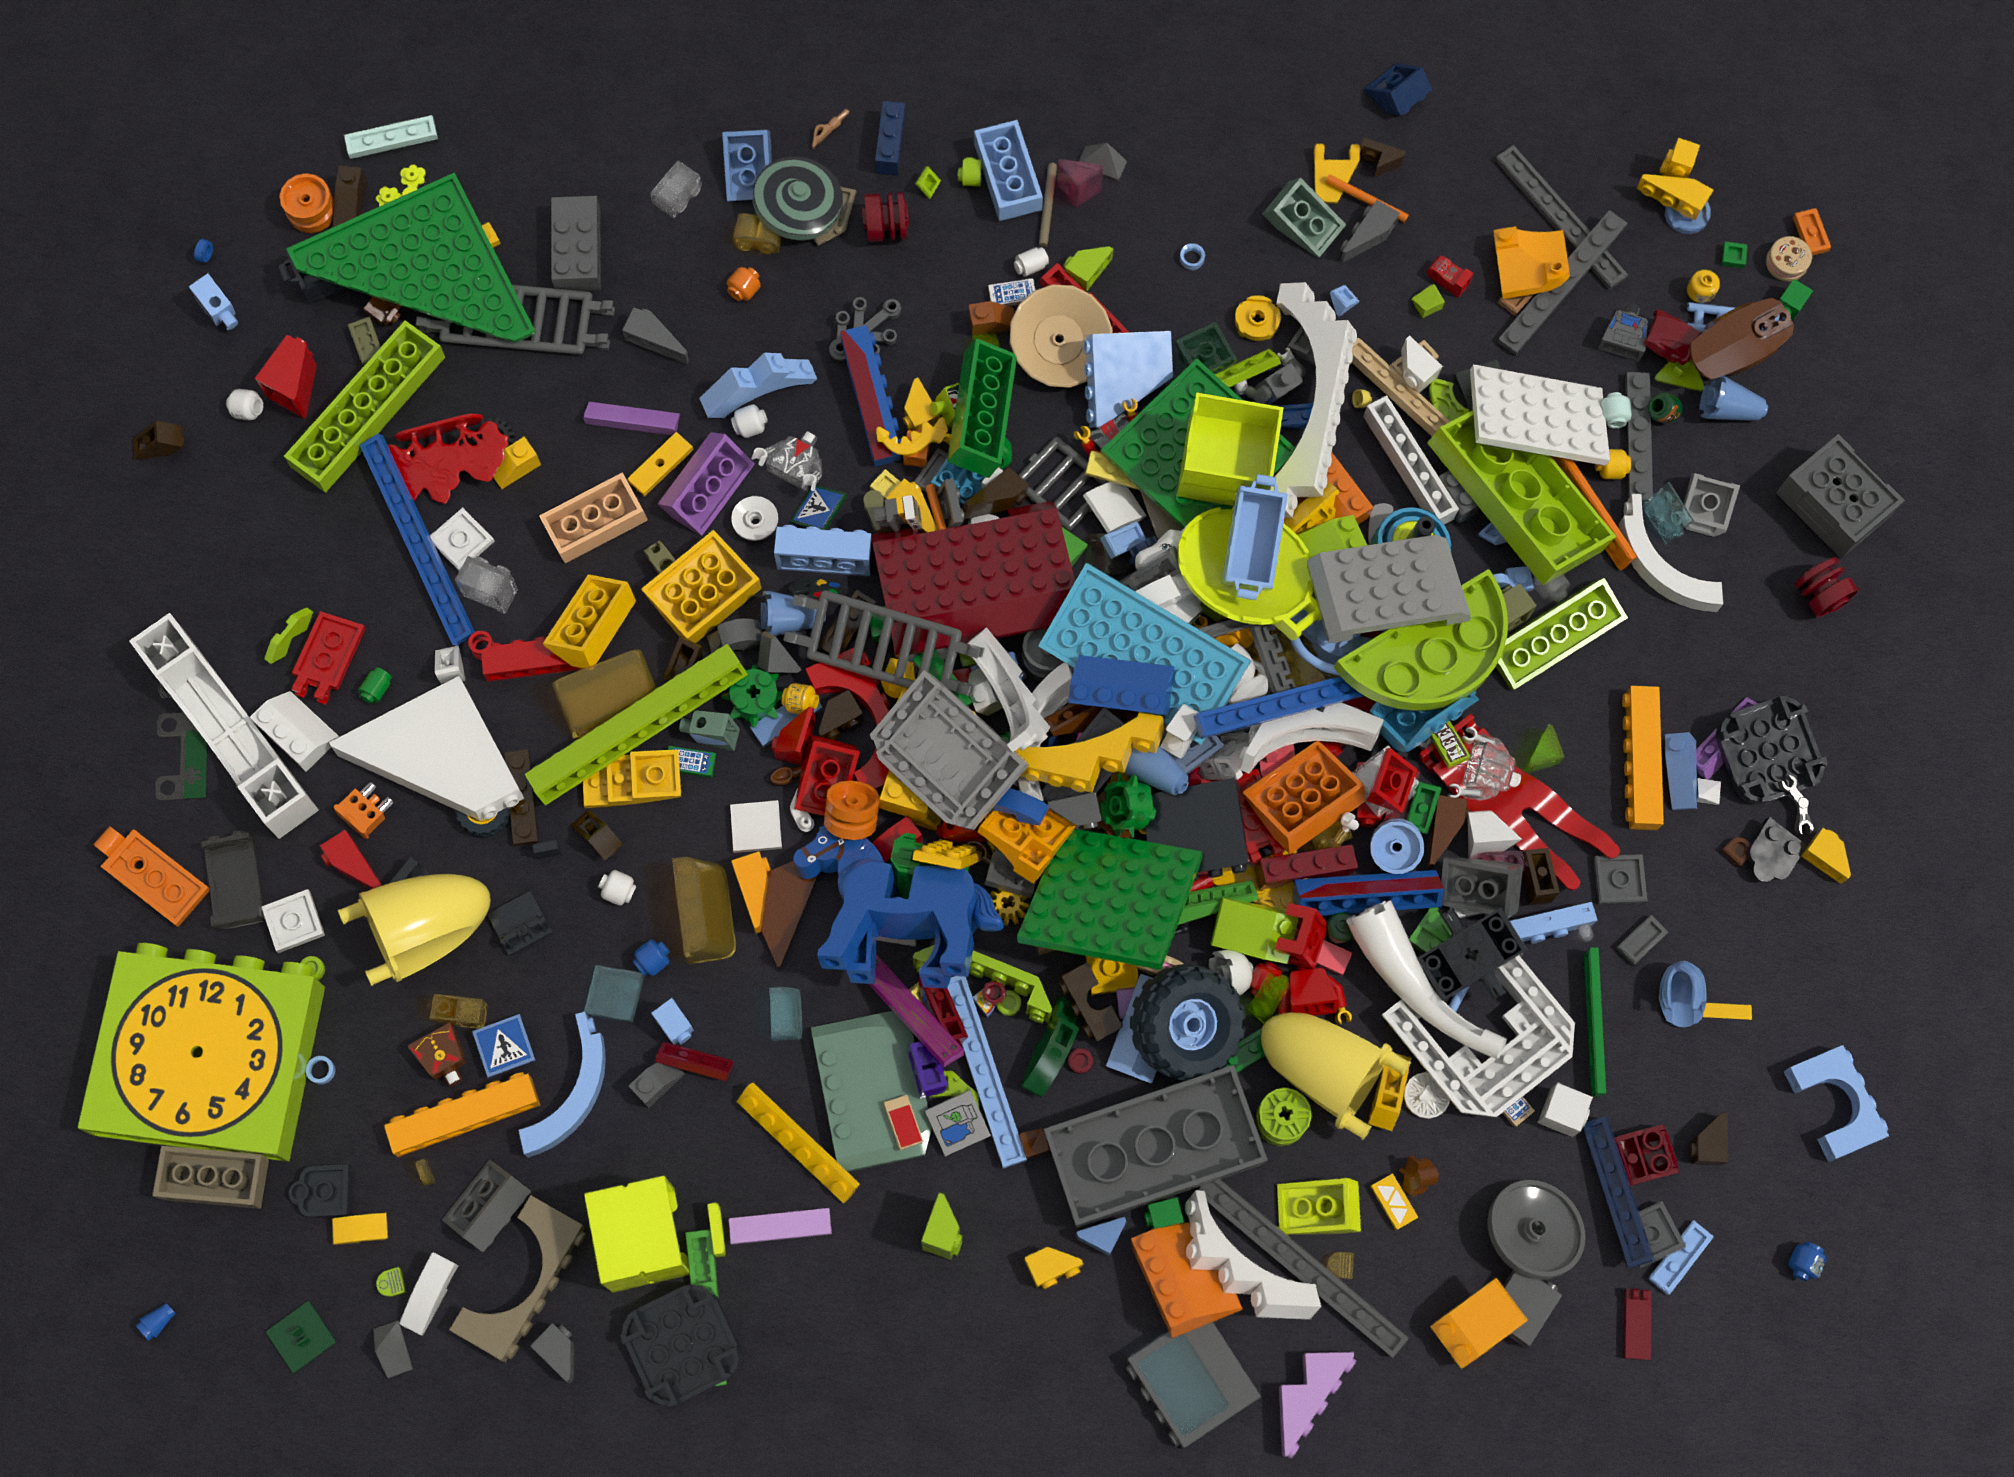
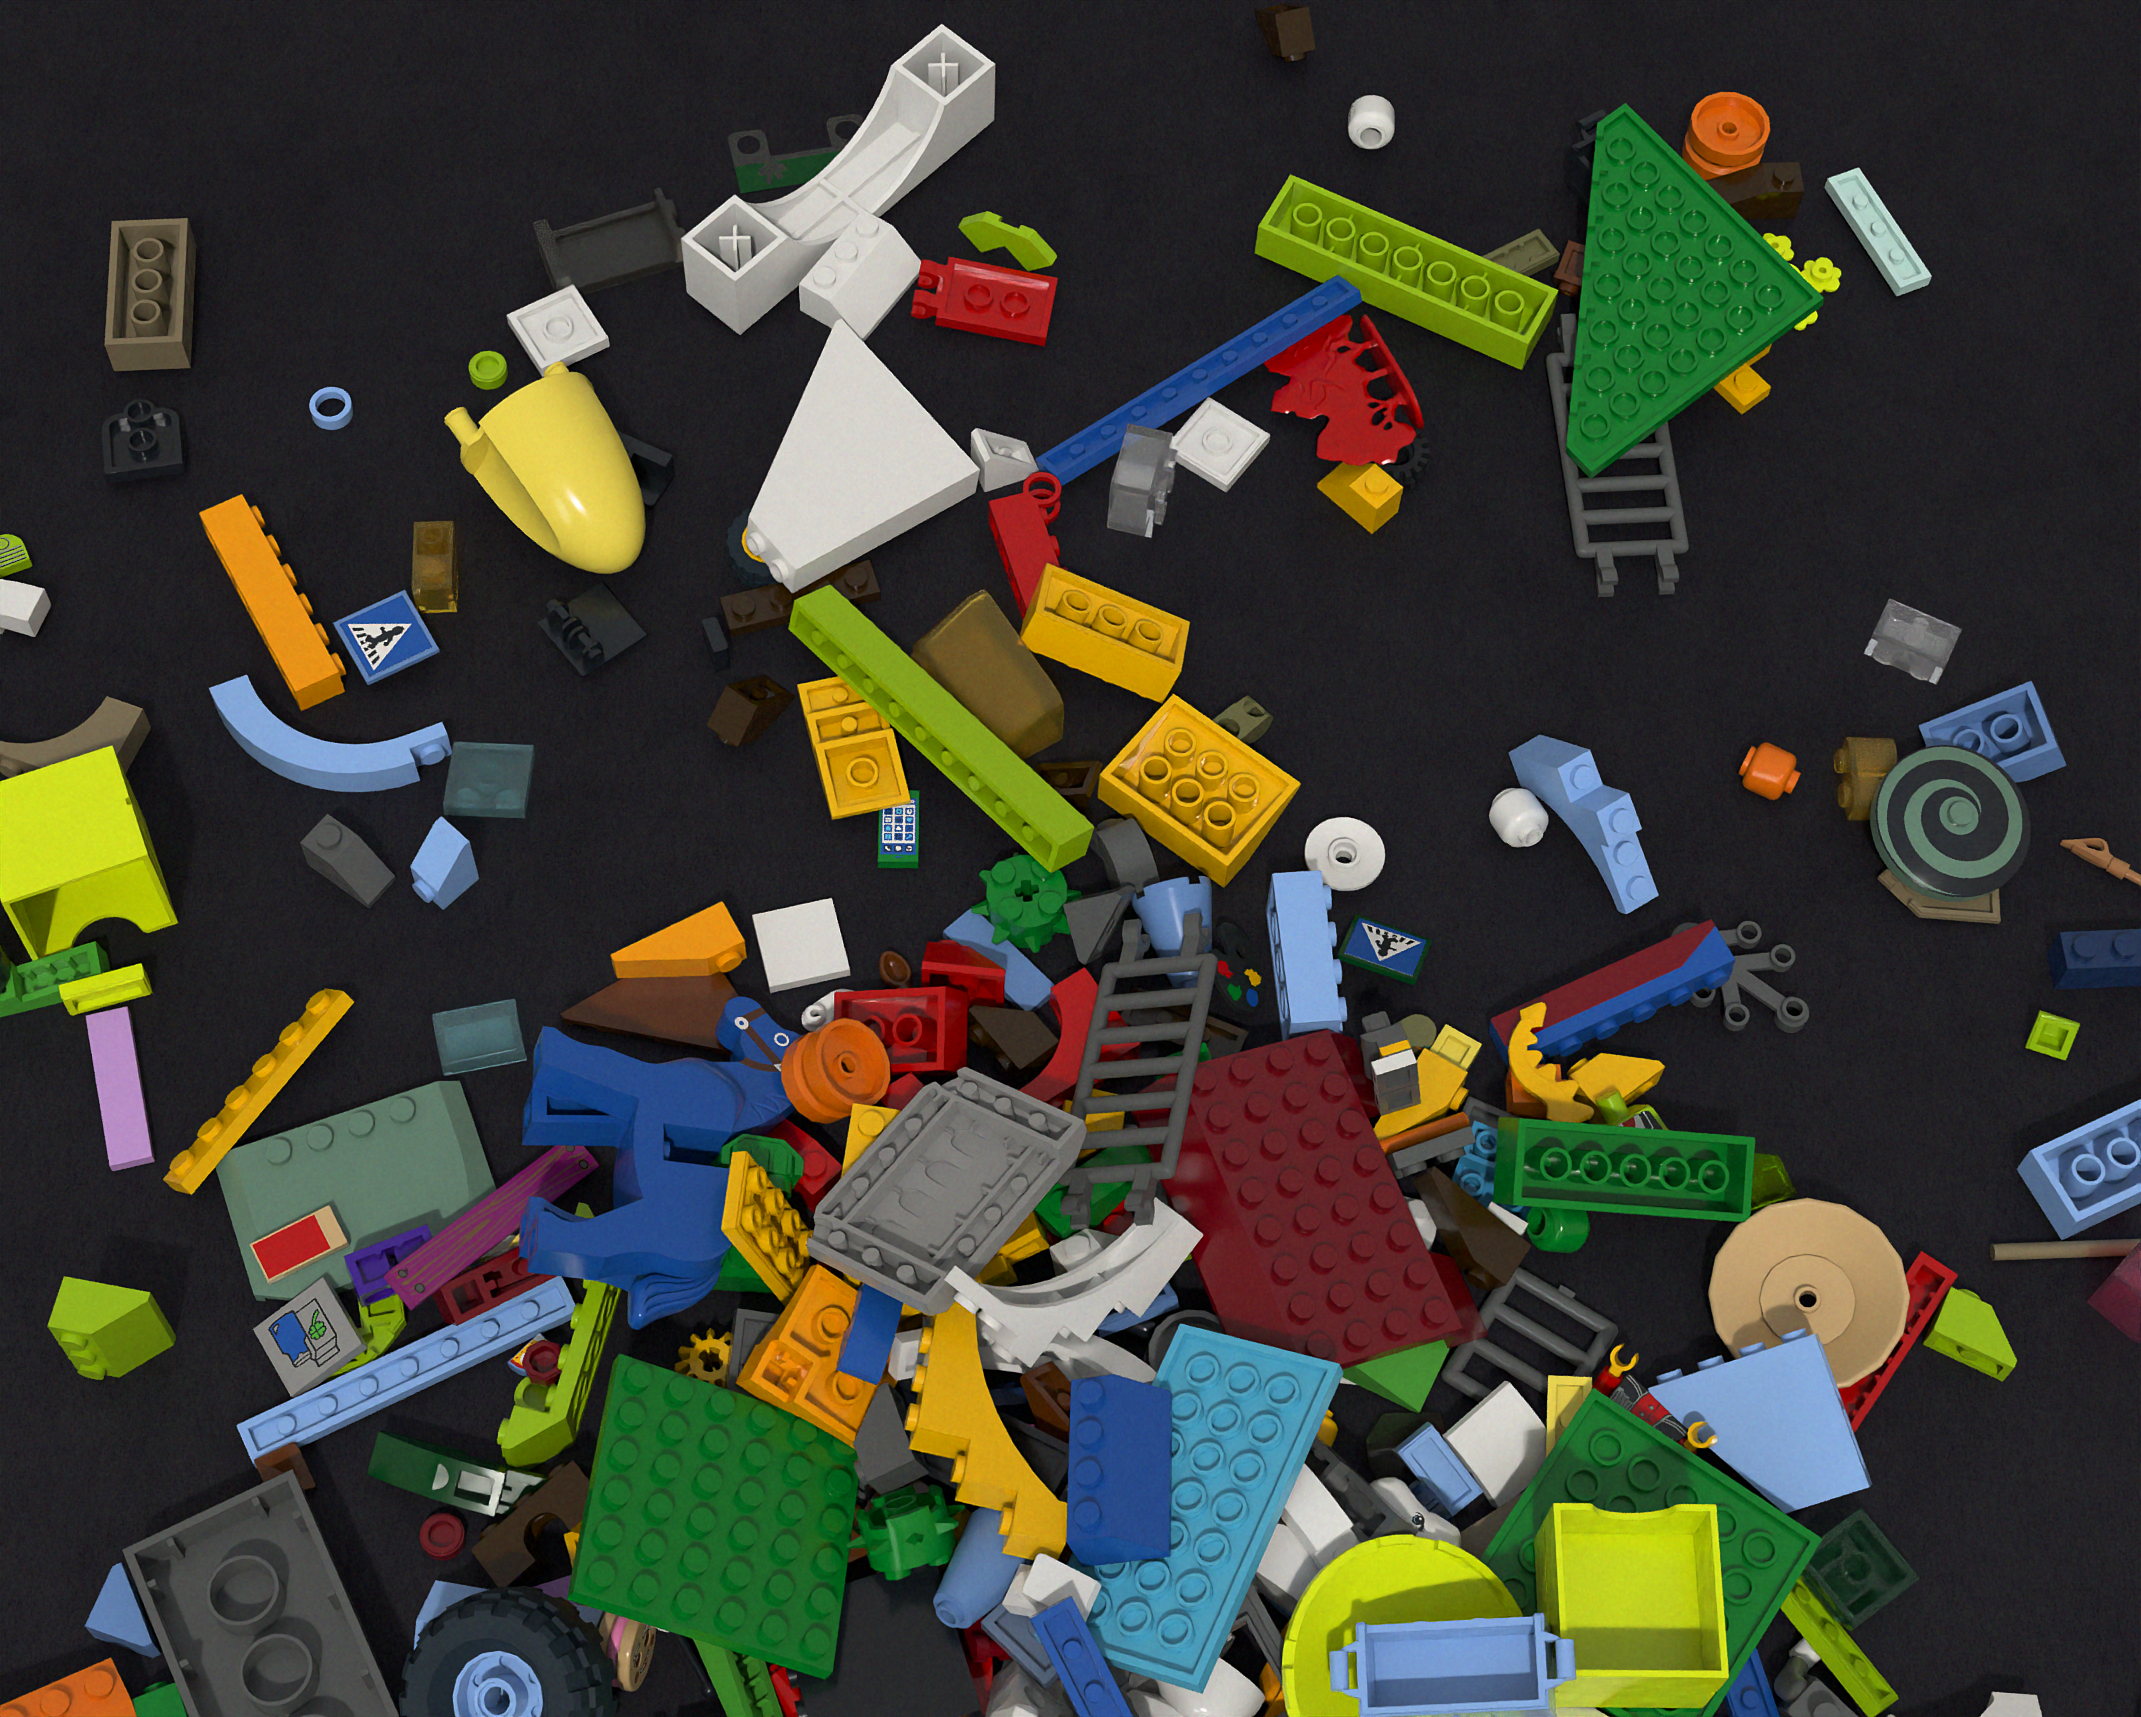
camera: 80 degrees right, 10 degrees down
brick [78,943,325,1162] -> none
orange hinge [93,826,211,927] -> none
light blue torso [189,274,238,330] -> none
blue tile [194,239,213,263] -> none
red slope [255,335,317,419] -> none
red slope [320,830,382,890] -> none
yellow slope [332,1213,388,1245] -> none
orange piece [334,782,393,839] -> none
green brick [358,667,392,704] -> none
reddish brown torso [408,1022,466,1087] -> none
clear yellow tile [415,1158,435,1186] -> none
dark grey slope [442,1160,531,1252] -> none
light nougat brick [539,473,648,563] -> none
dark grey brick [551,196,601,291] -> none
medium lavender slope [584,402,680,435] -> none
white head [598,870,636,906] -> none
dark grey slope [622,308,689,364] -> none
yellow tile [627,432,693,497] -> none
blue head [633,939,670,976] -> none
dark red tile [655,1042,734,1081] -> none
medium lavender slope [658,432,755,536] -> none
clear yellow windscreen [672,857,736,964] -> none
sand green torso [680,711,740,751] -> none
clear torso [751,432,823,491] -> none
yellow head [782,683,819,715] -> none
dark red wheel [862,192,909,242] -> none
lime plate [958,157,982,186] -> none
dark orange slope [969,301,1014,337] -> none
tile [988,279,1035,306] -> none
white brick [1014,247,1049,277] -> none
yellow slope [1024,1247,1083,1289] -> none
light blue piece [1180,244,1205,270] -> none
yellow plate [1235,296,1281,341] -> none

